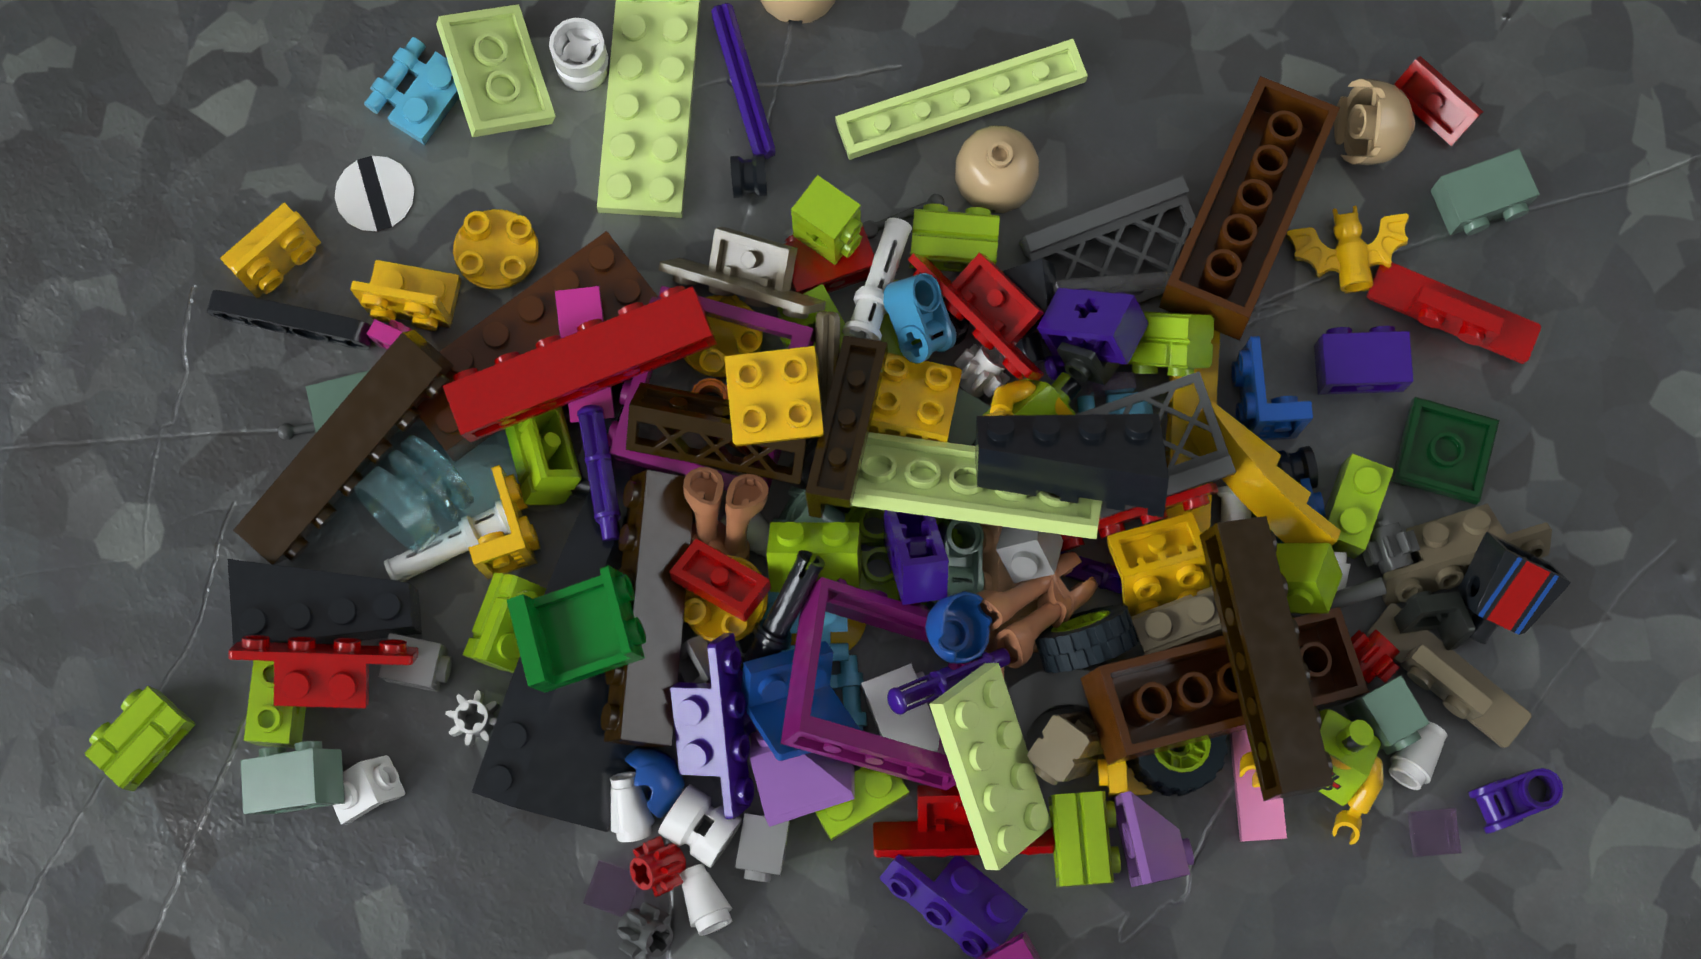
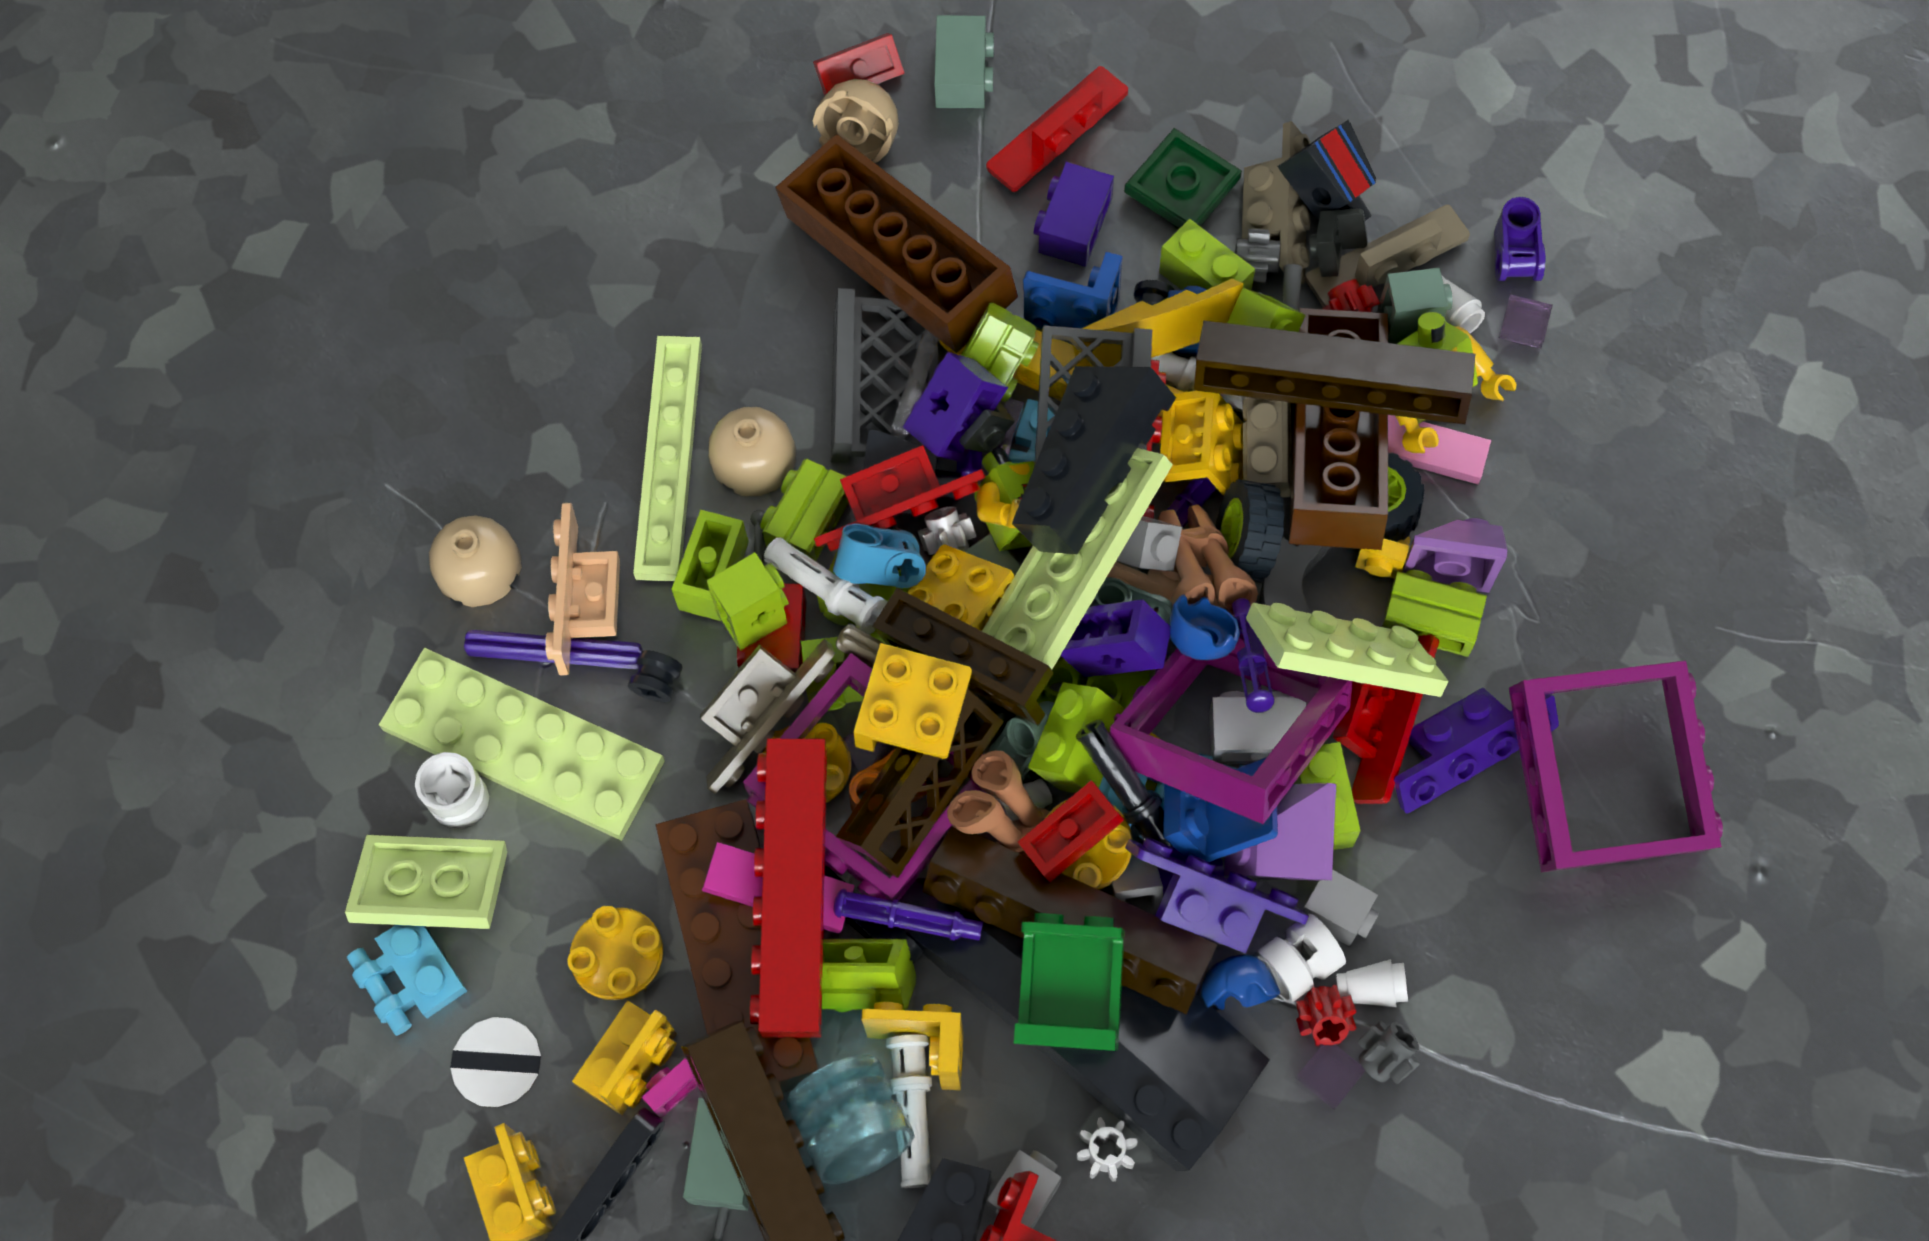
camera: 65 degrees left, 10 degrees down
lime brick [463,572,547,673] -> none
white cone [610,772,655,842] -> none
dark tan brick [1027,711,1103,785] -> none
yellow animal [1287,205,1409,294] -> none
none -> light nougat bracket [546,503,620,675]
none -> lime brick [671,509,749,621]

